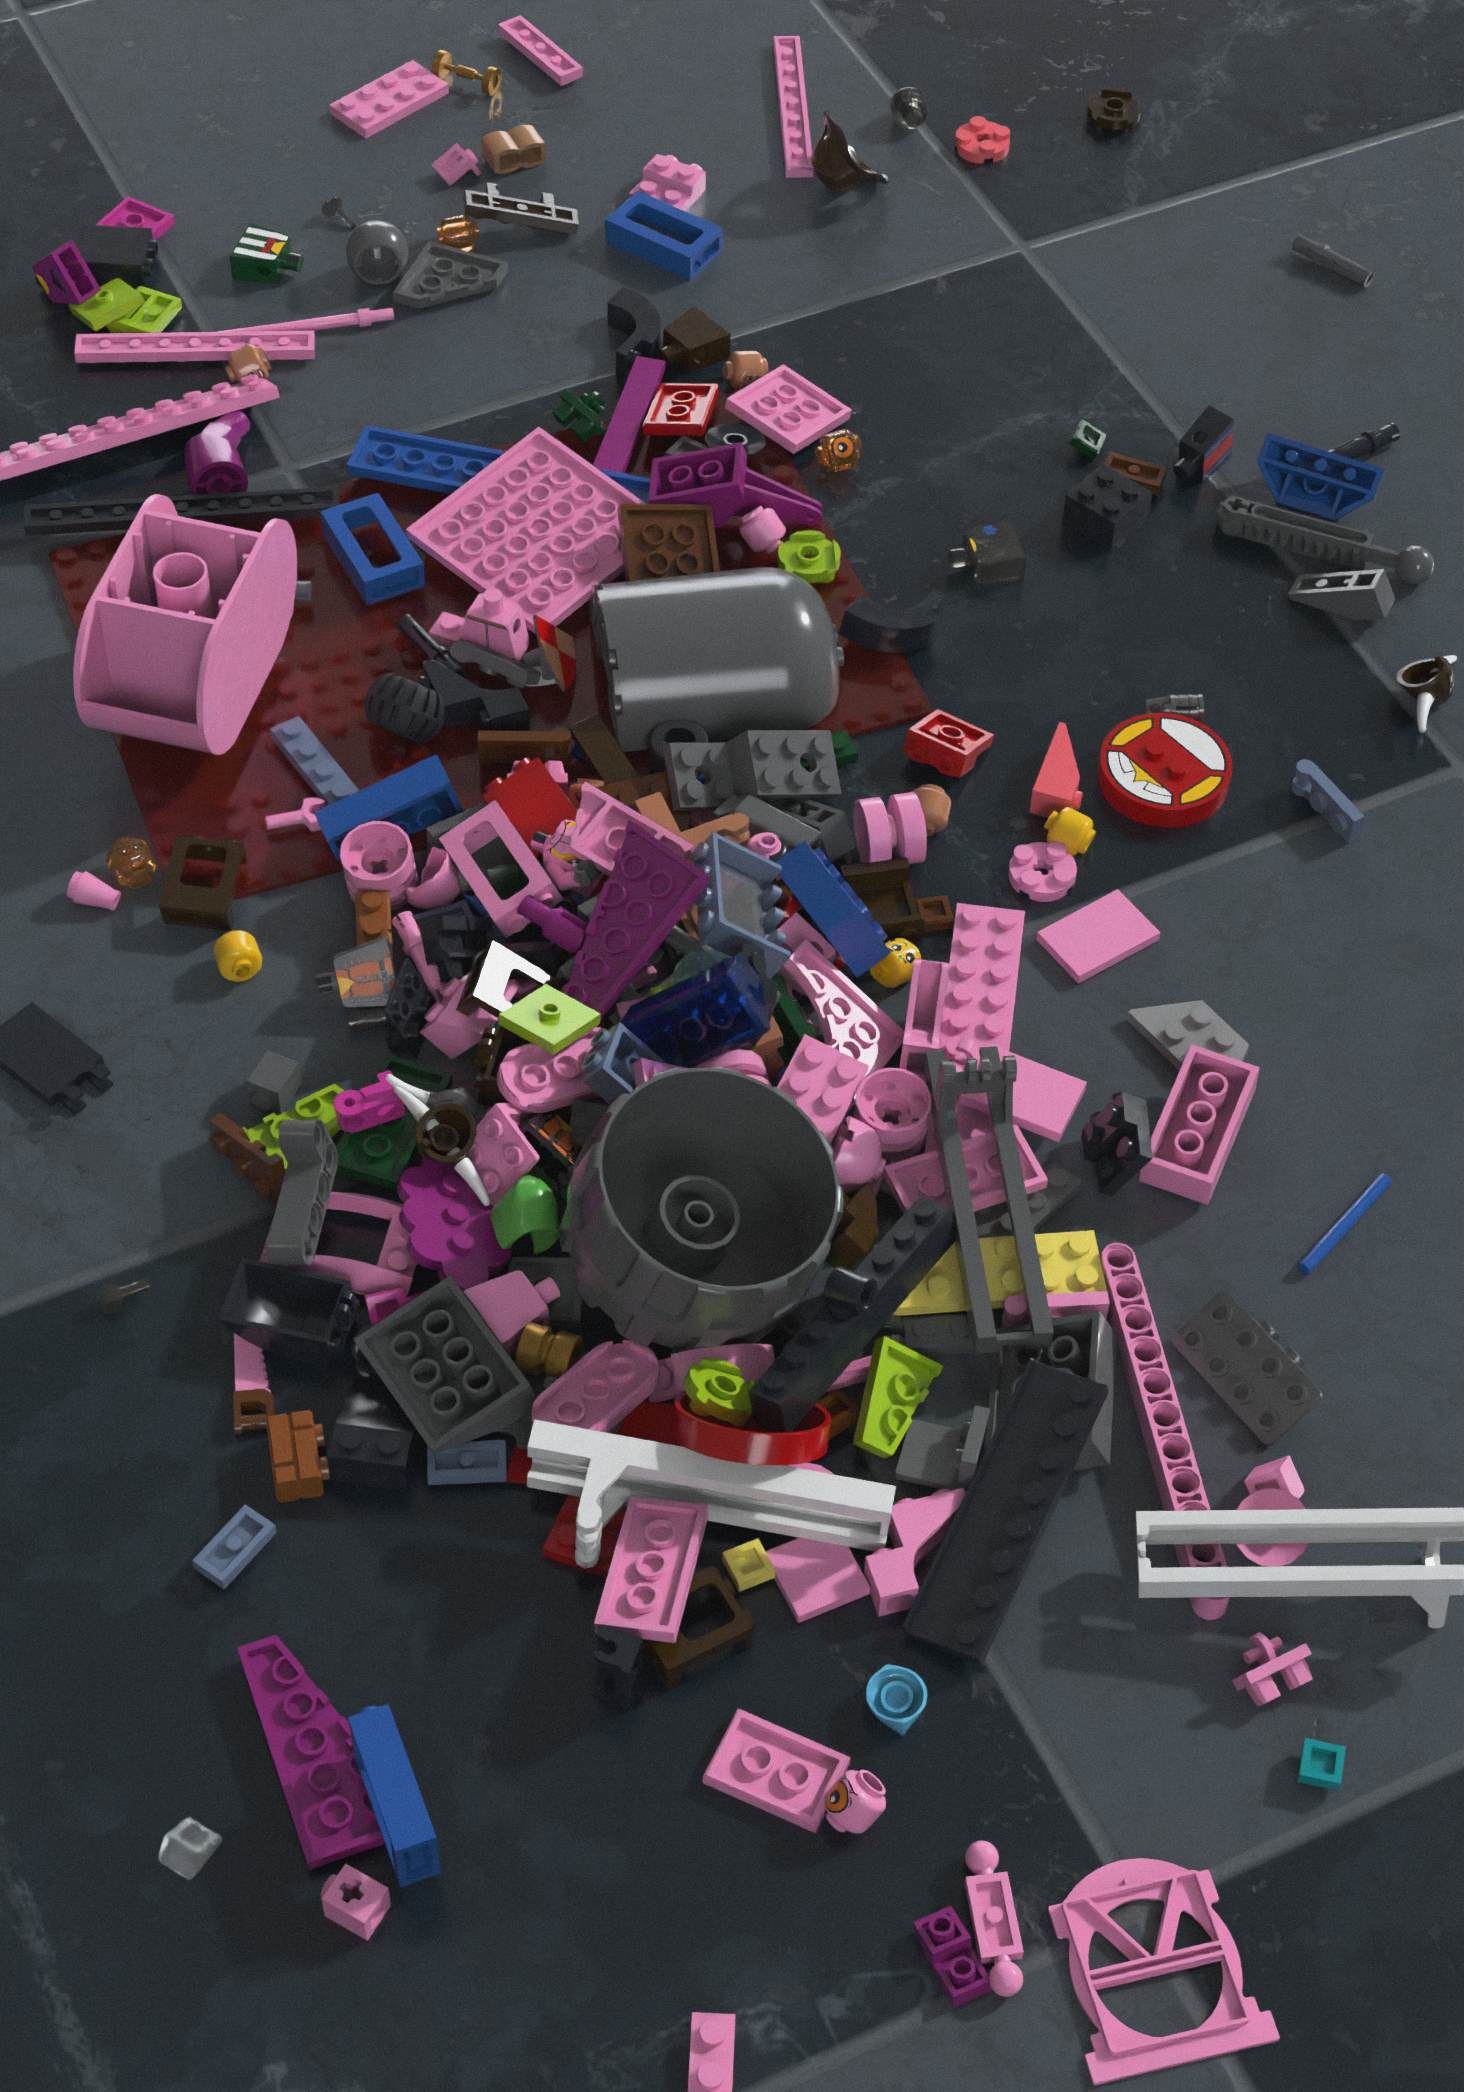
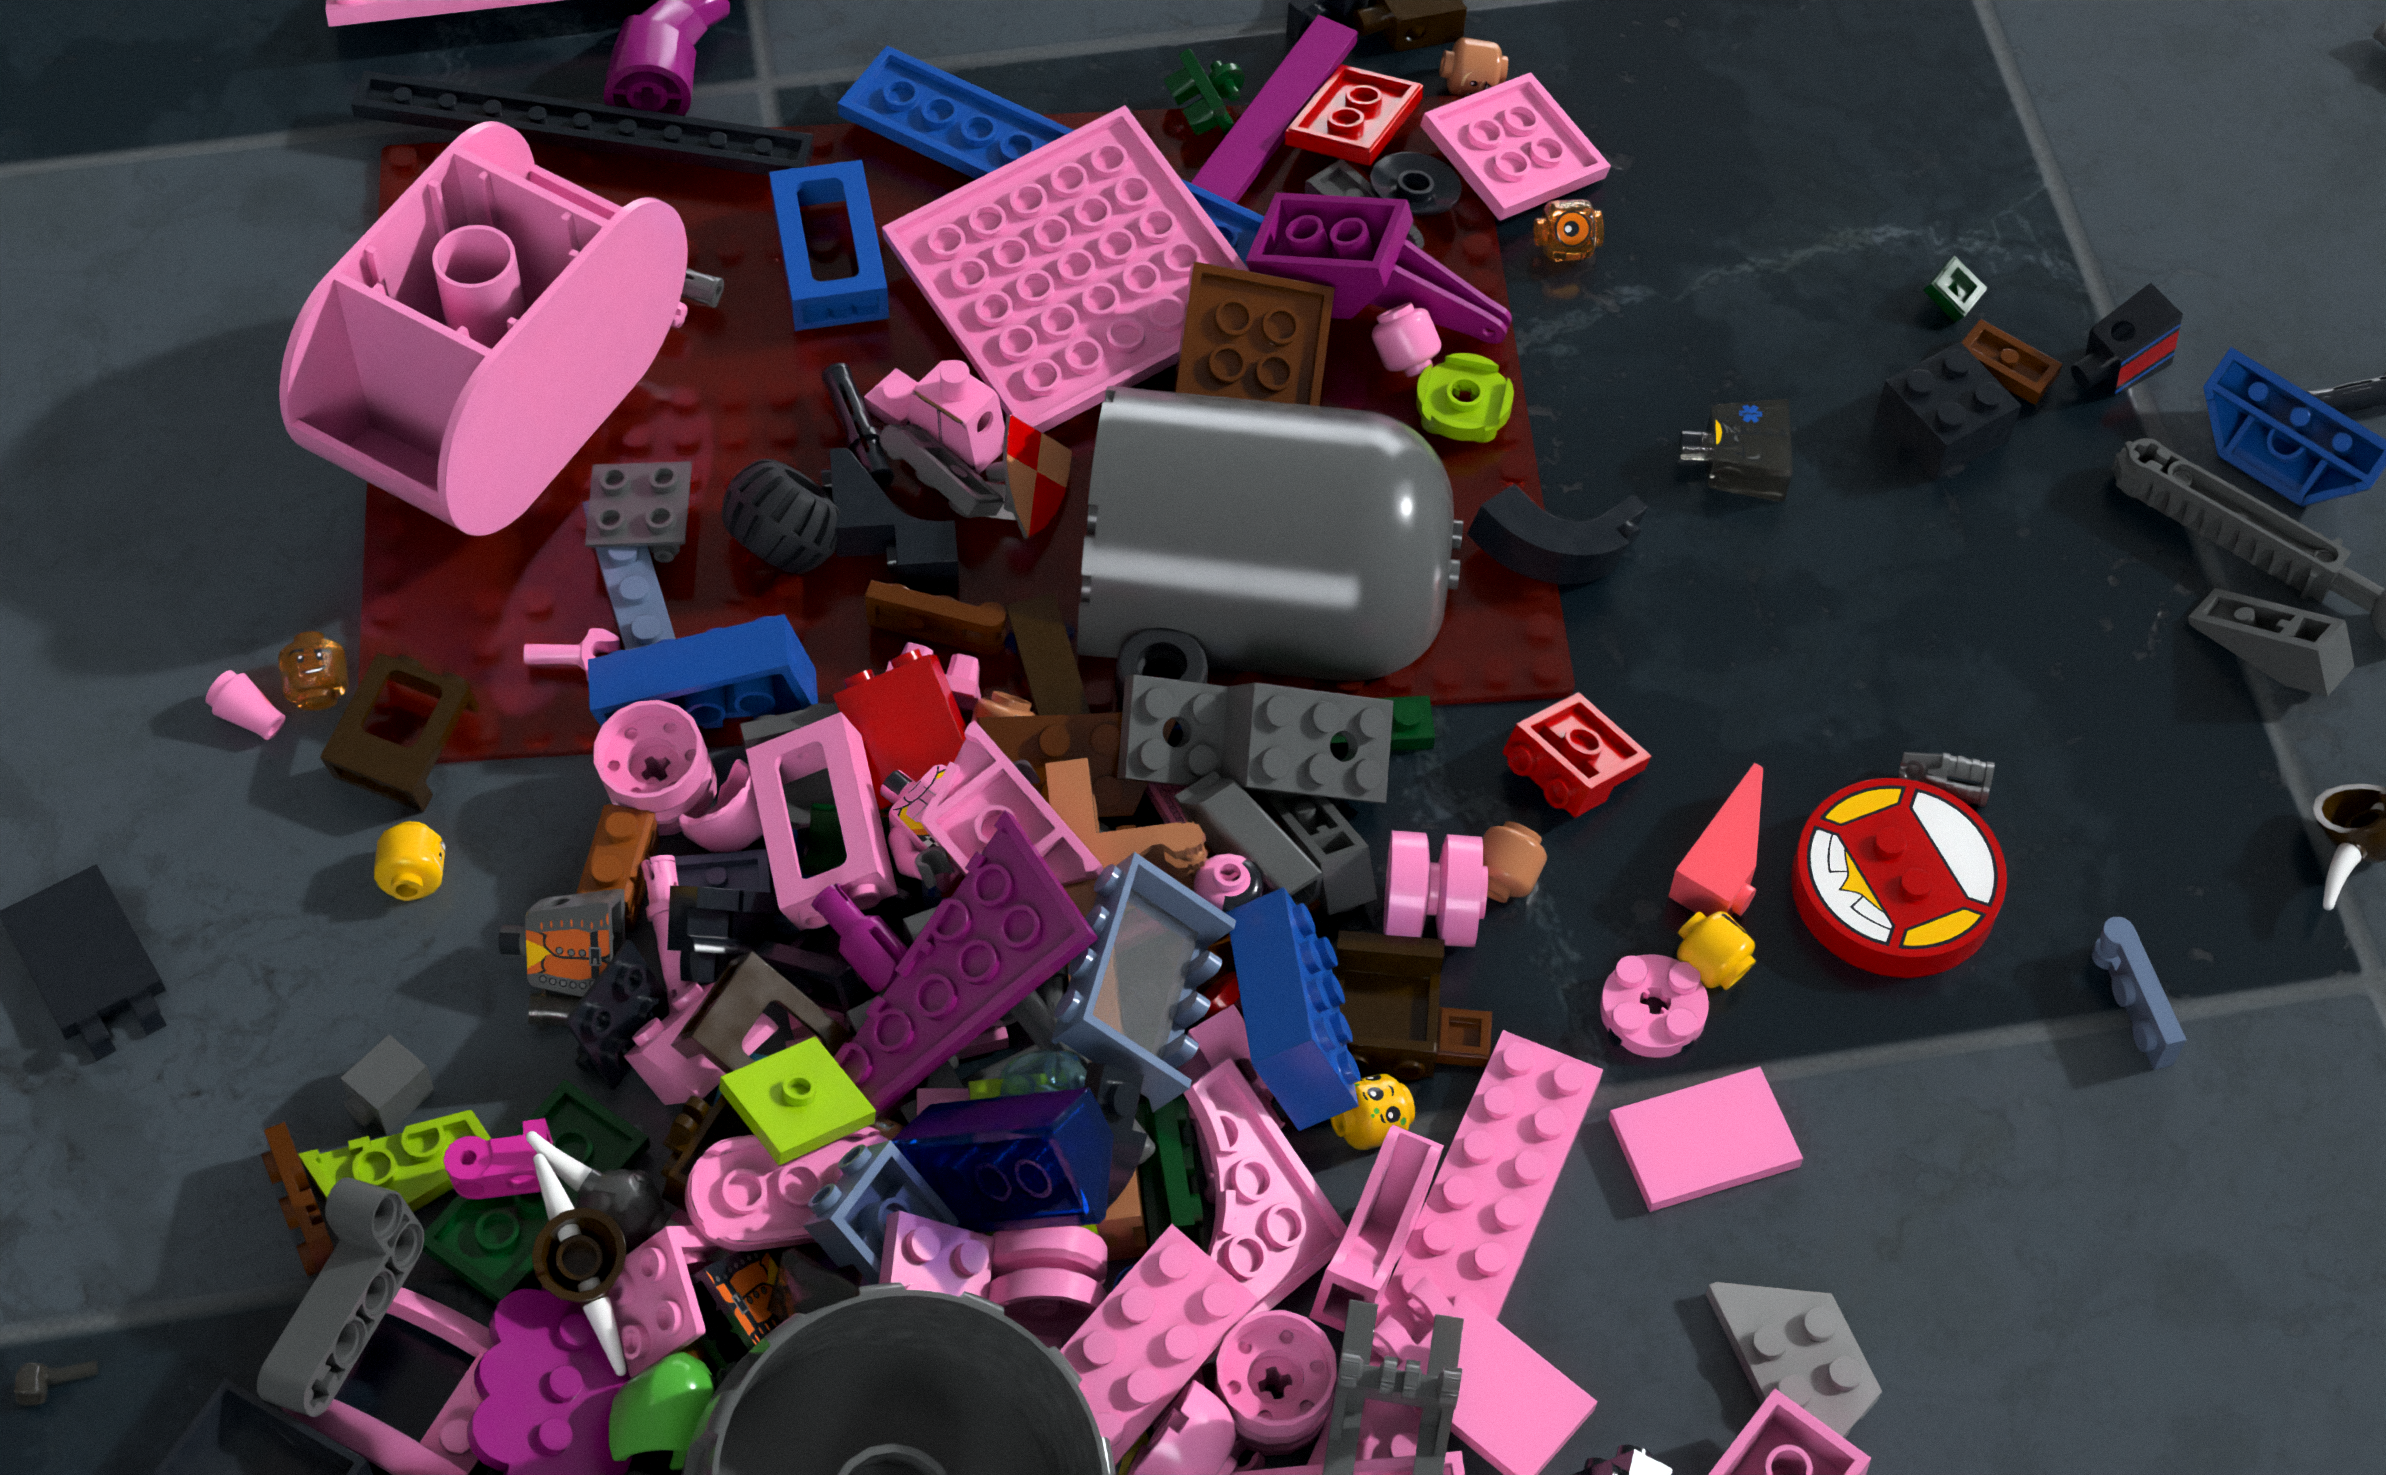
camera: 15 degrees right, 5 degrees up
none -> dark grey hinge [585,461,692,563]

